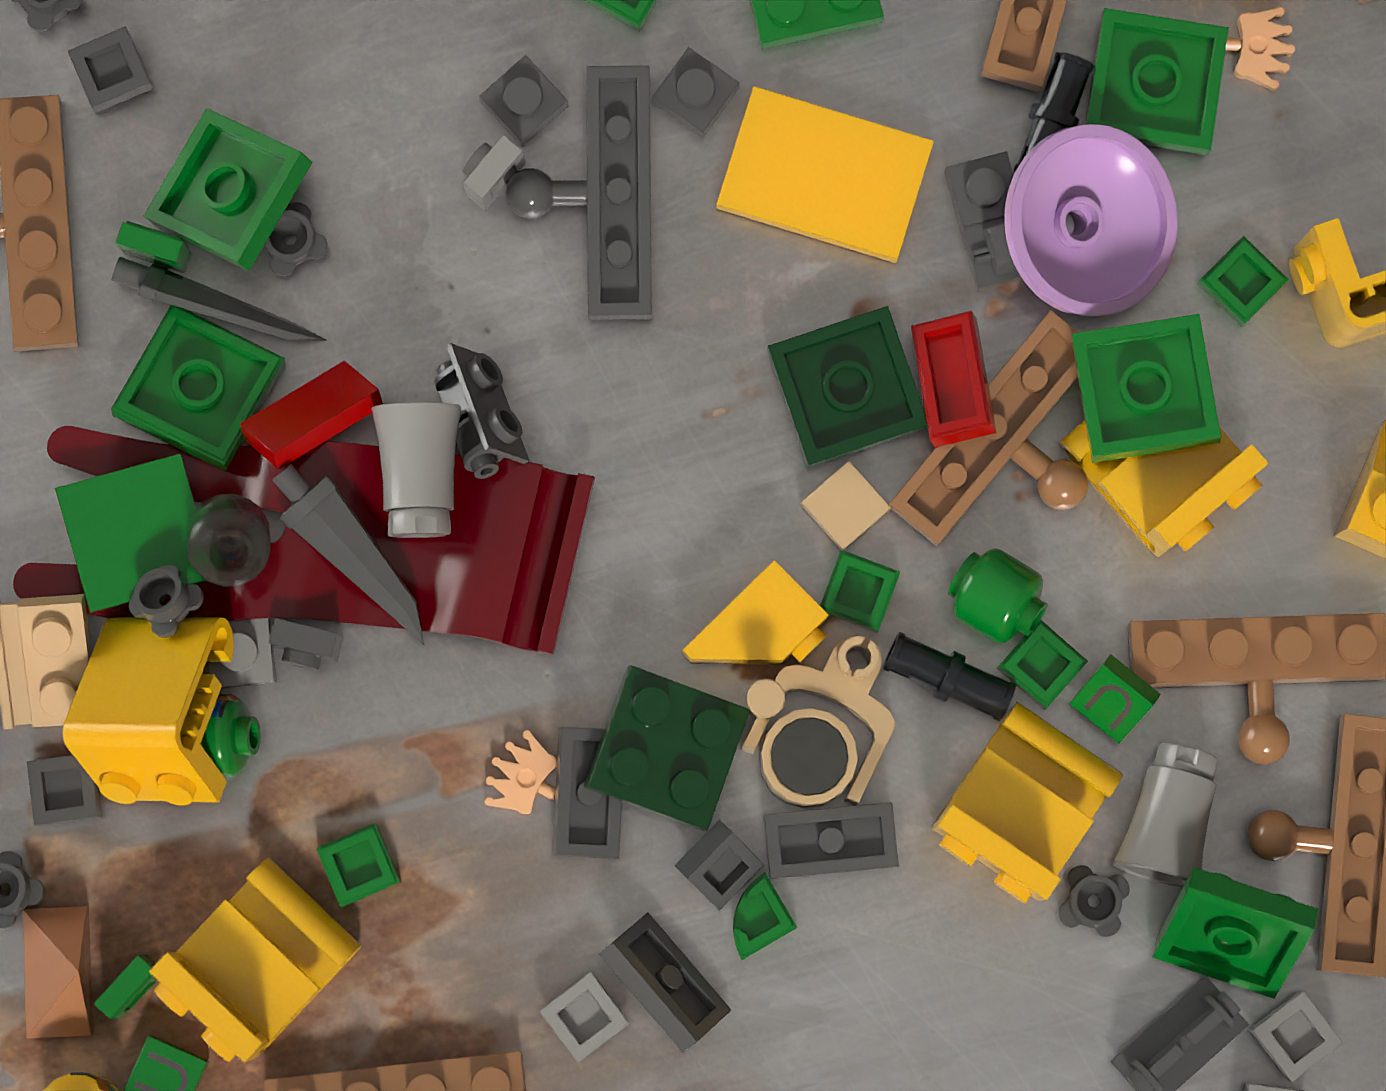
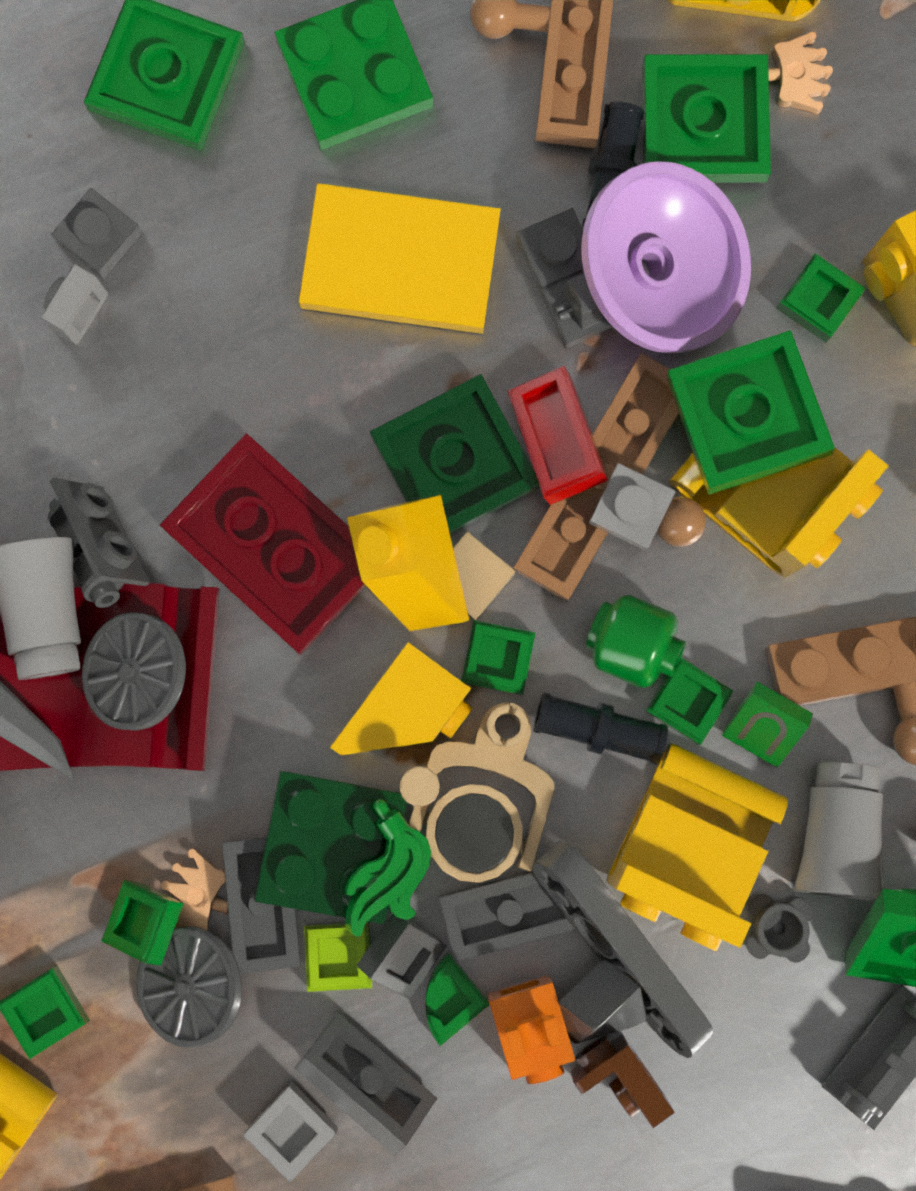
camera: 10 degrees left, 0 degrees up
dark grey plate [505,65,652,320] -> none
dark grey plate [652,47,740,138] -> none
none -> dark grey wheel [82,612,186,730]
none -> green tile [101,880,184,966]
none -> dark grey wheel [136,926,242,1047]
none -> dark red plate [159,433,366,655]
none -> lime tile [304,922,373,992]
none -> green piece [344,799,431,937]
none -> yellow slope [347,495,469,631]
none -> orange brick [488,974,576,1084]
none -> dark grey beam [533,841,714,1058]
none -> dark grey slope [559,960,647,1044]
none -> reddish brown bracket [570,1033,675,1128]
none -> light grey plate [588,463,676,551]

